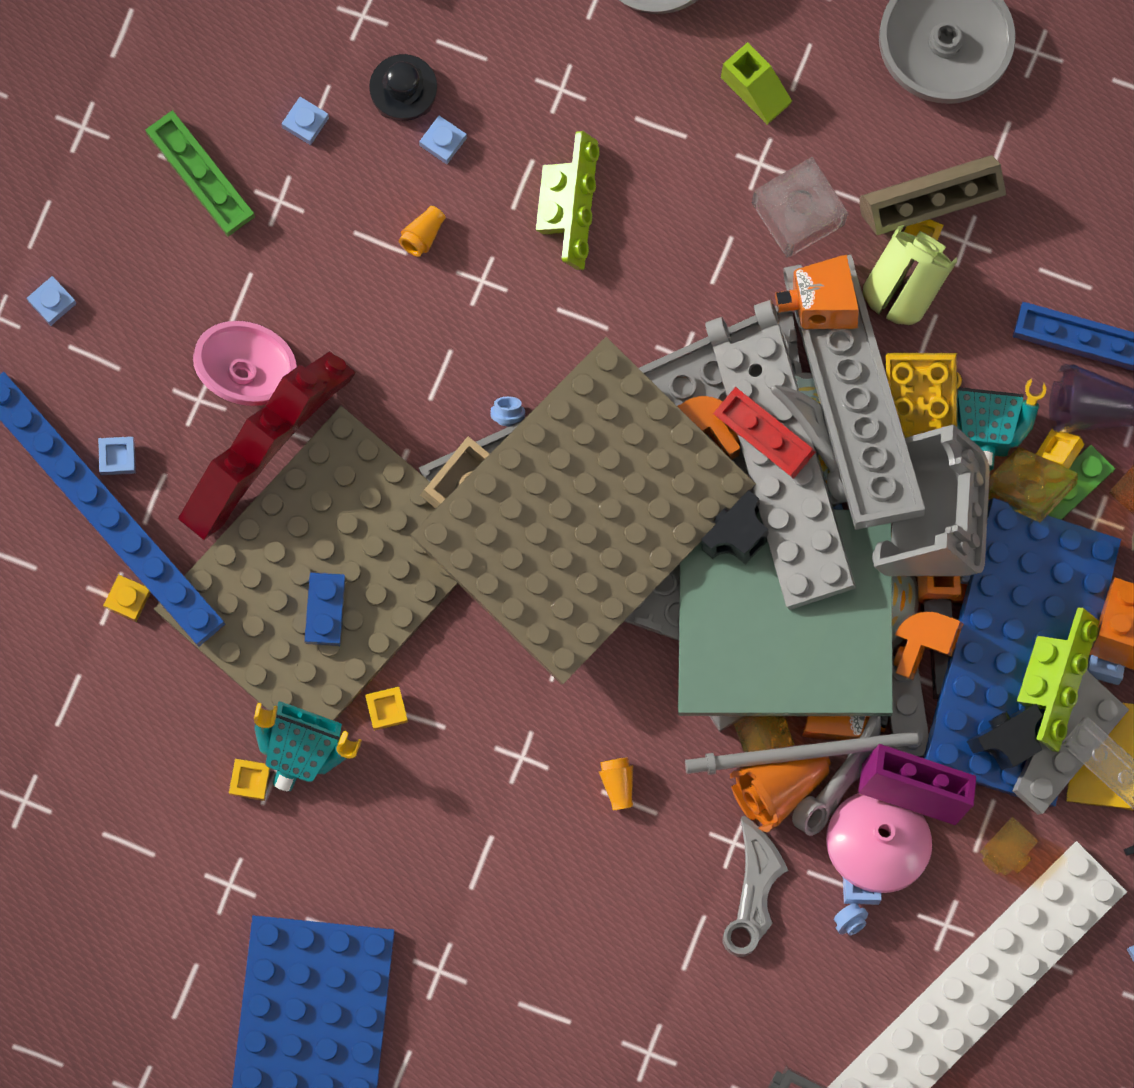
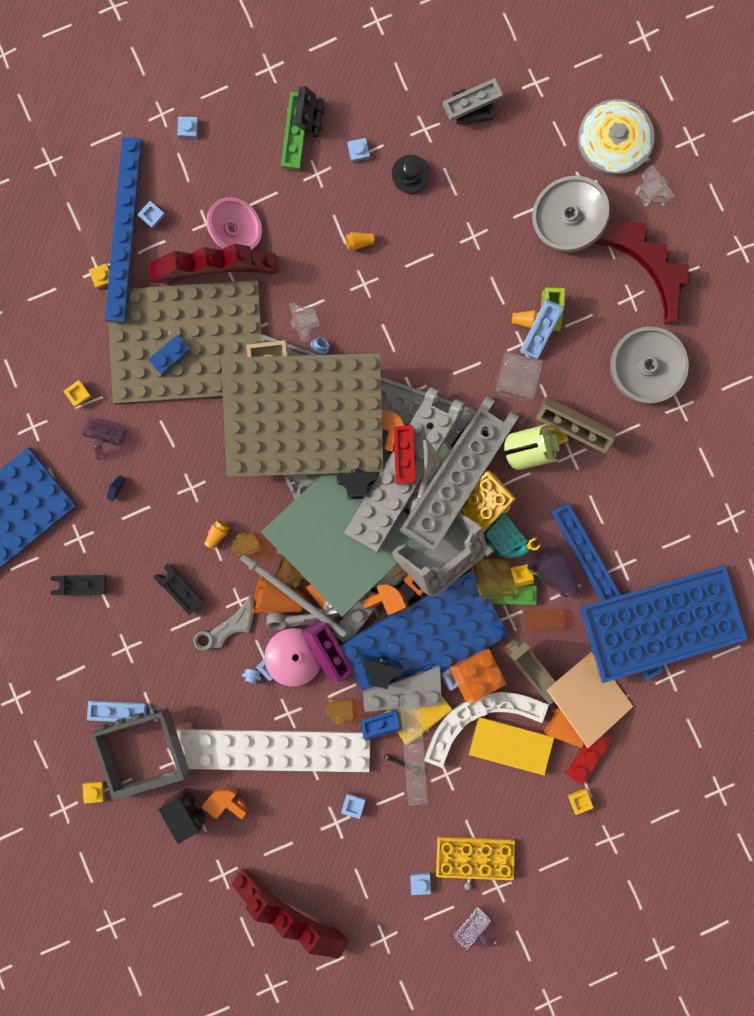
camera: 50 degrees right, 10 degrees up
teal torso [254,701,362,791] -> none
yellow plate [365,687,408,731] -> none
light blue plate [419,116,467,164] -> none
lime bracket [536,131,599,270] -> none
orange torso [775,255,859,329] -> none
lime bracket [1017,608,1100,752] -> none
none -> black plate [50,575,106,595]
none -> clear purple plate [82,417,127,460]
none -> dark blue tile [107,475,126,502]
none -> black plate [154,564,204,615]
none -> clear yellow brick [231,532,263,559]
none -> clear brick [289,302,320,344]
none -> black plate [294,86,324,137]
none -> blue plate [360,710,402,741]
none -> light orange cone [512,310,539,328]
none -> light blue tile [520,299,564,359]

